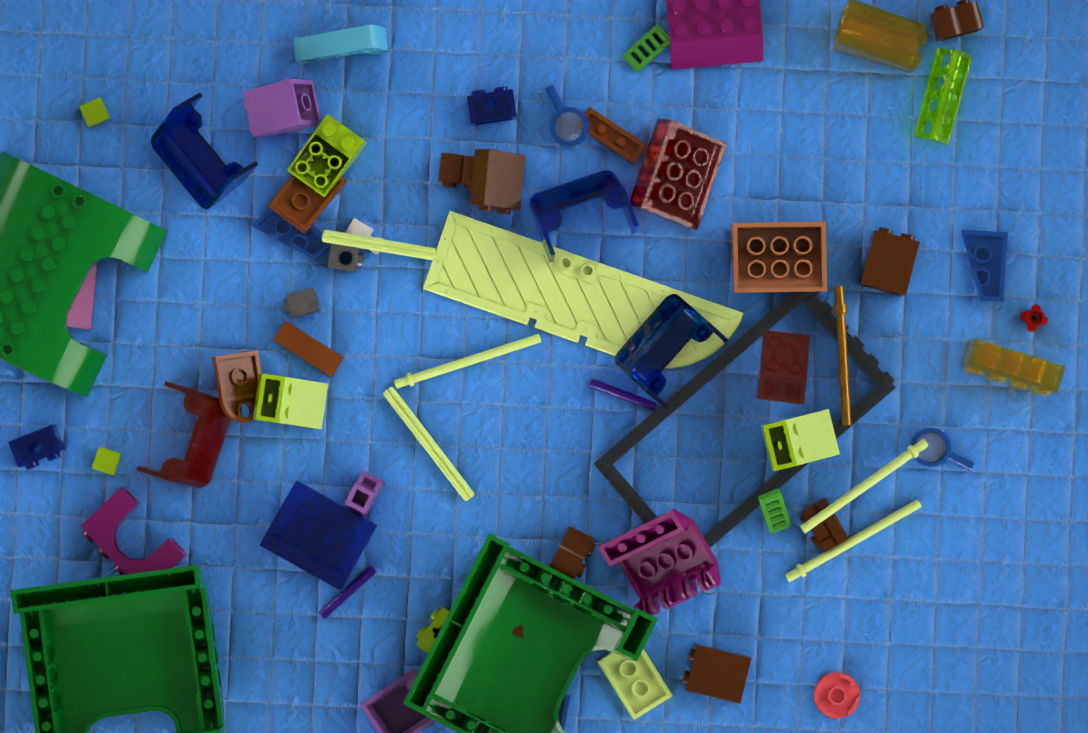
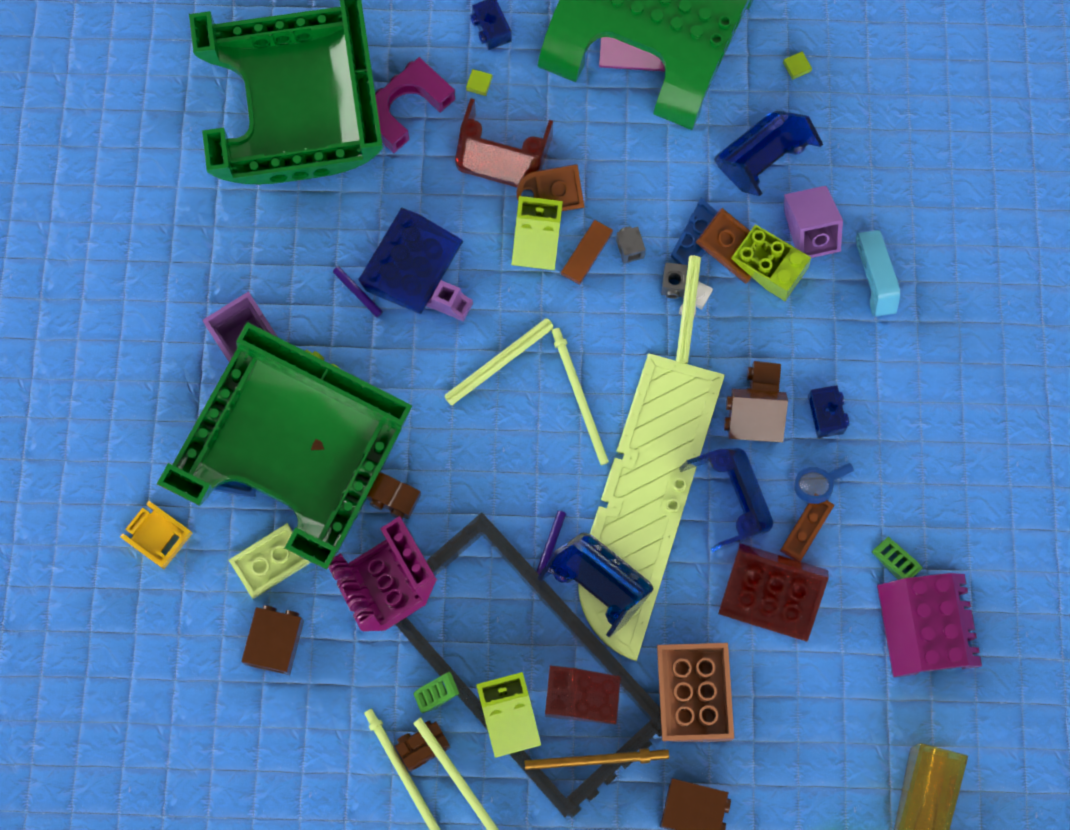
camera: 85 degrees right, 15 degrees down
coral tile [814,672,860,719] -> none

